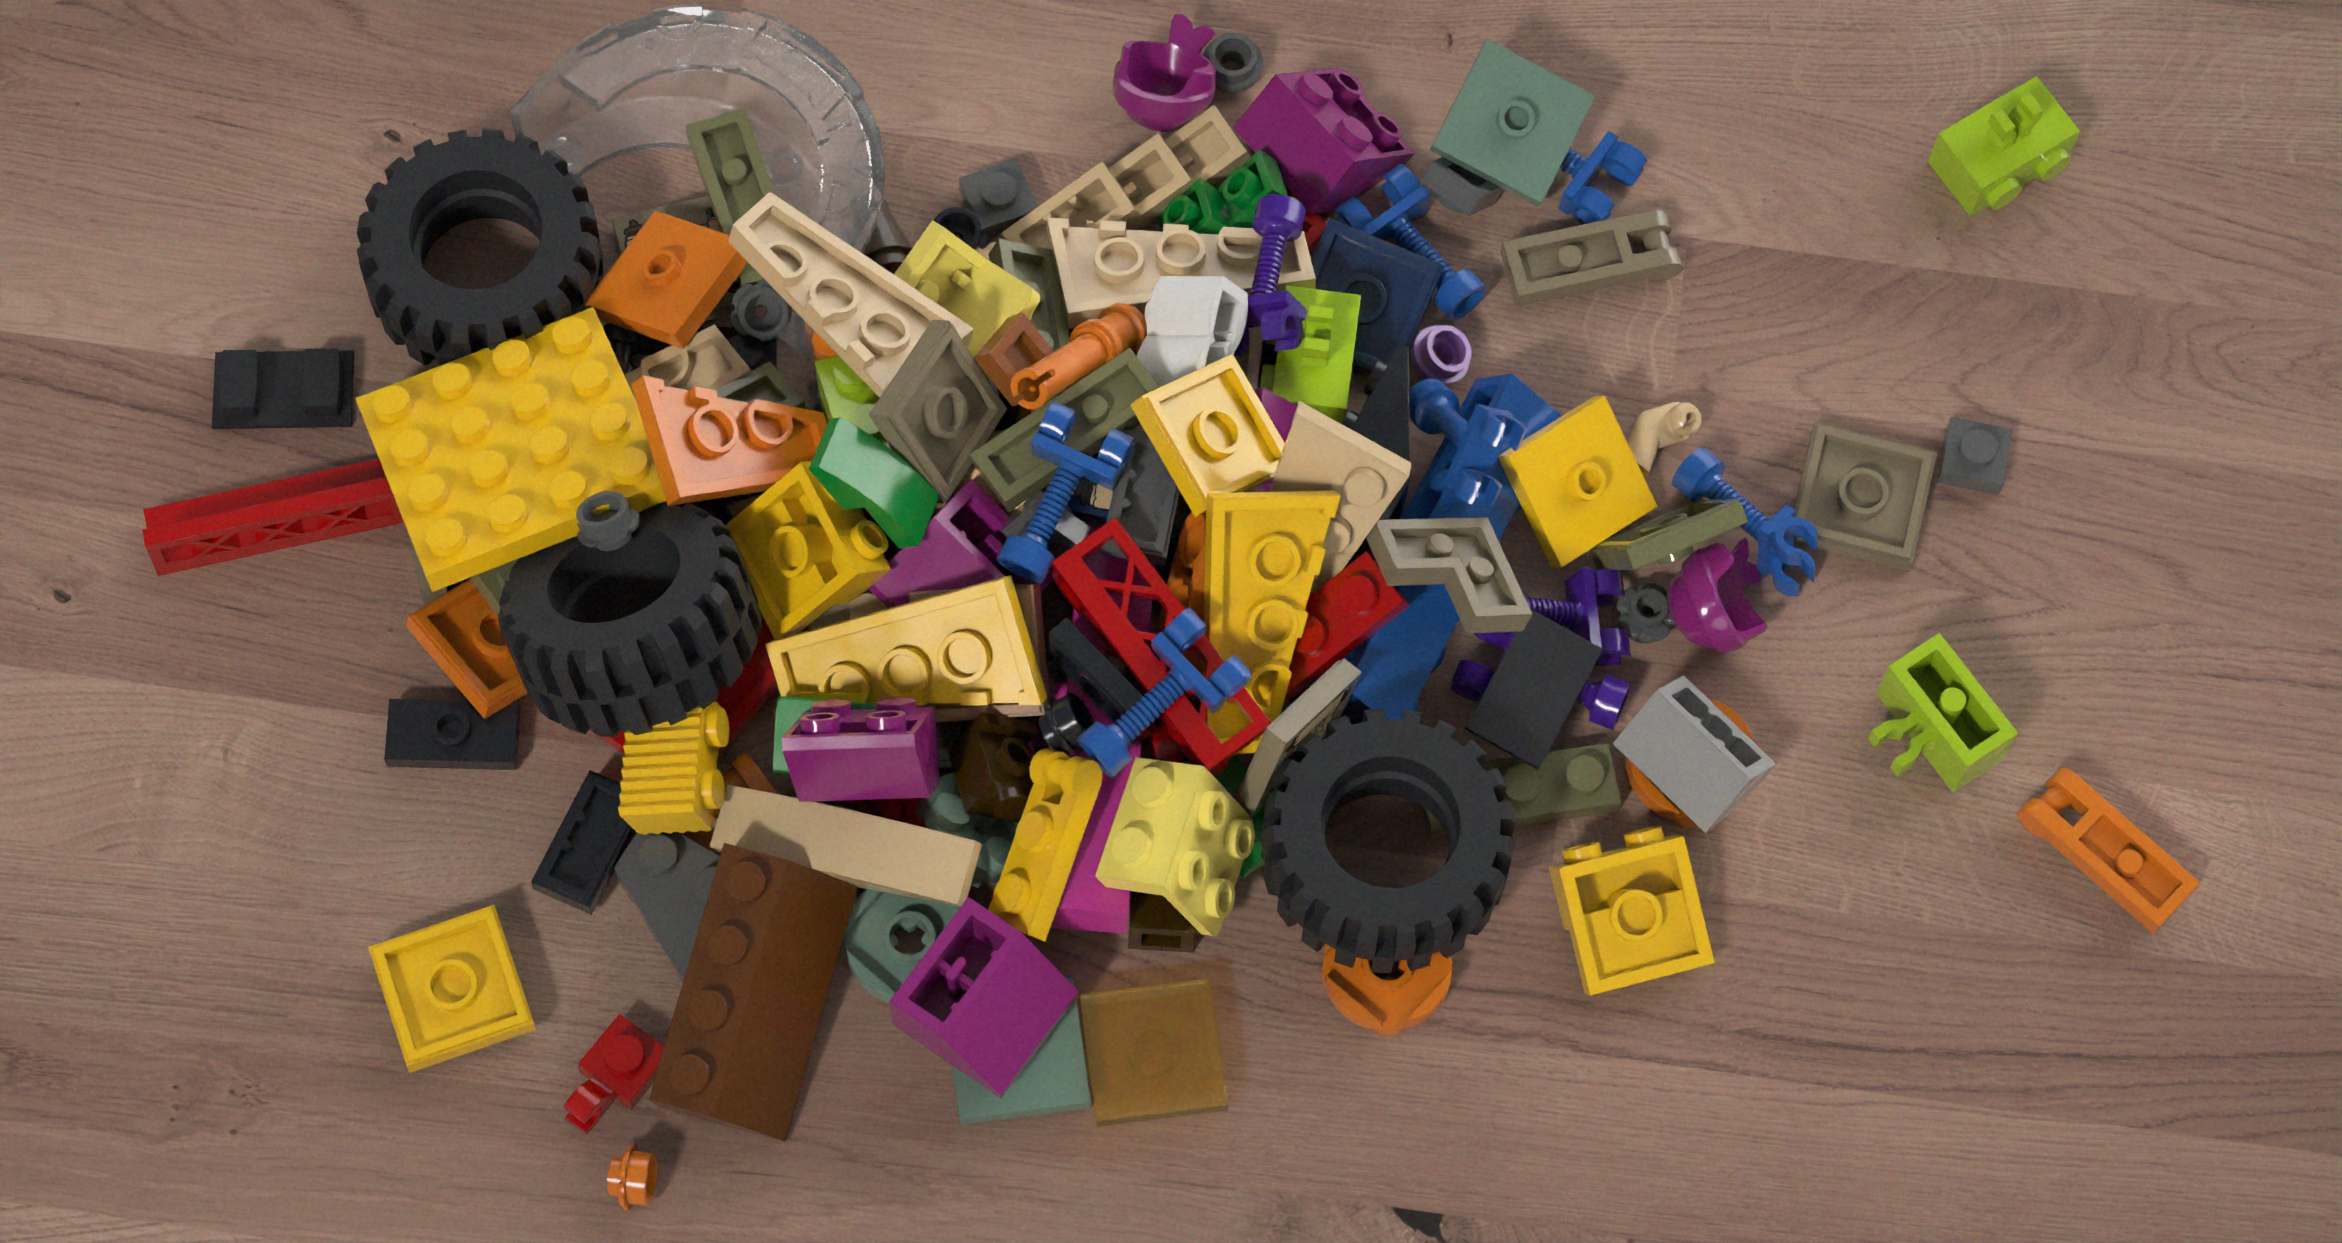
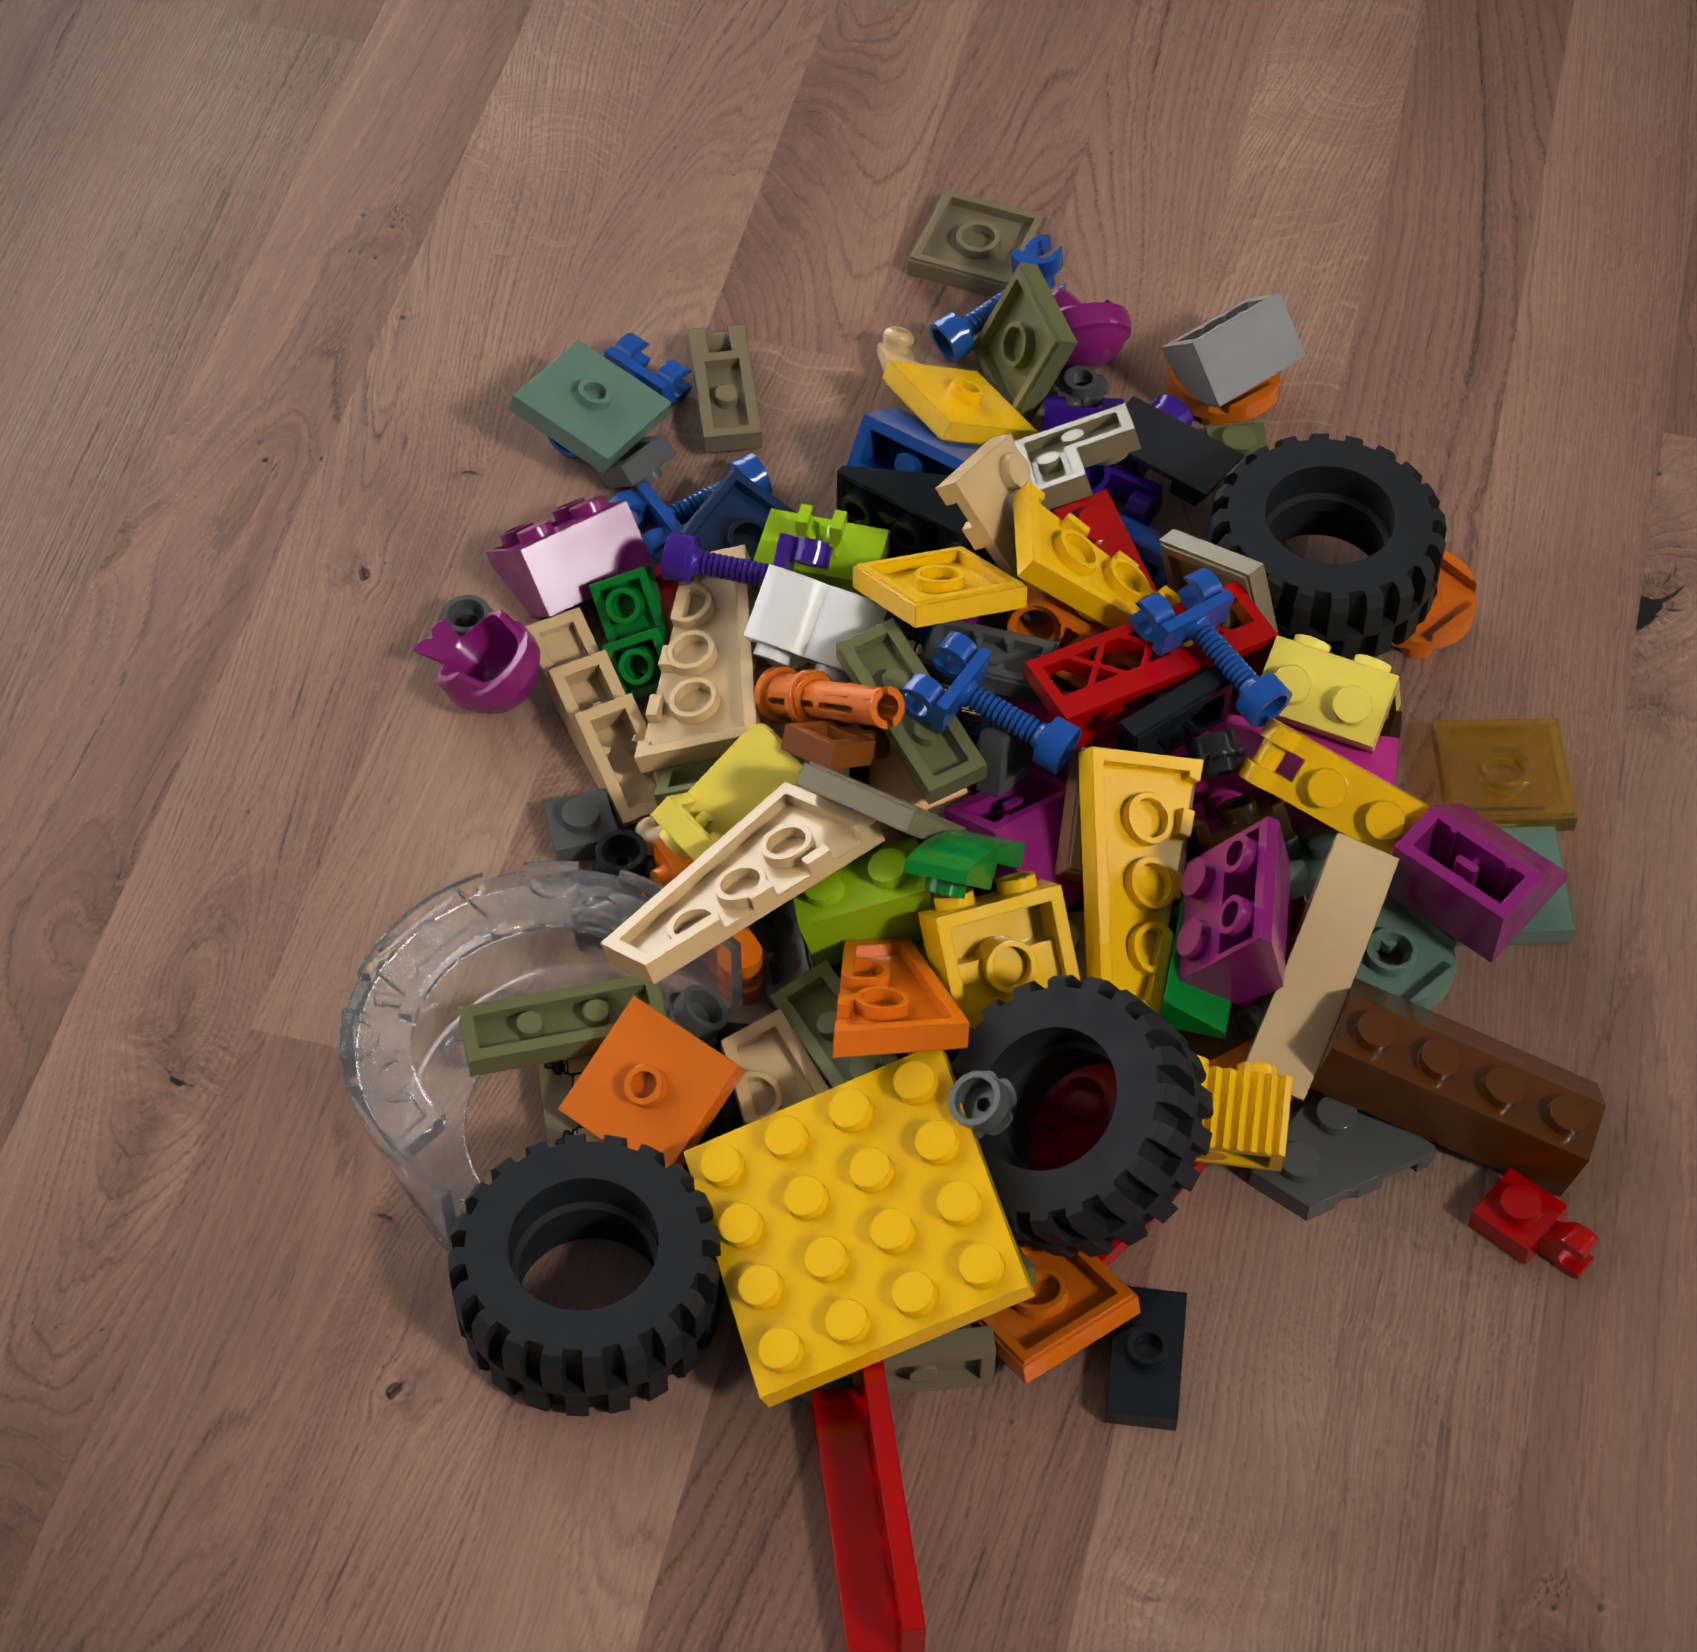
camera: 80 degrees left, 15 degrees down
black piece [212,348,354,429] -> none
yellow plate [368,905,536,1073] -> none
black plate [531,770,635,915] -> none
orange plate [607,1144,658,1210] -> none
blue bar [1409,378,1527,509] -> none
medium lavender plate [1410,325,1472,386] -> none
yellow plate [1549,826,1715,996] -> none
lime brick [1868,633,2018,793] -> none
lime brick [1928,76,2080,217] -> none
dark grey plate [1937,417,2012,495] -> none
orange plate [2017,767,2200,935] -> none

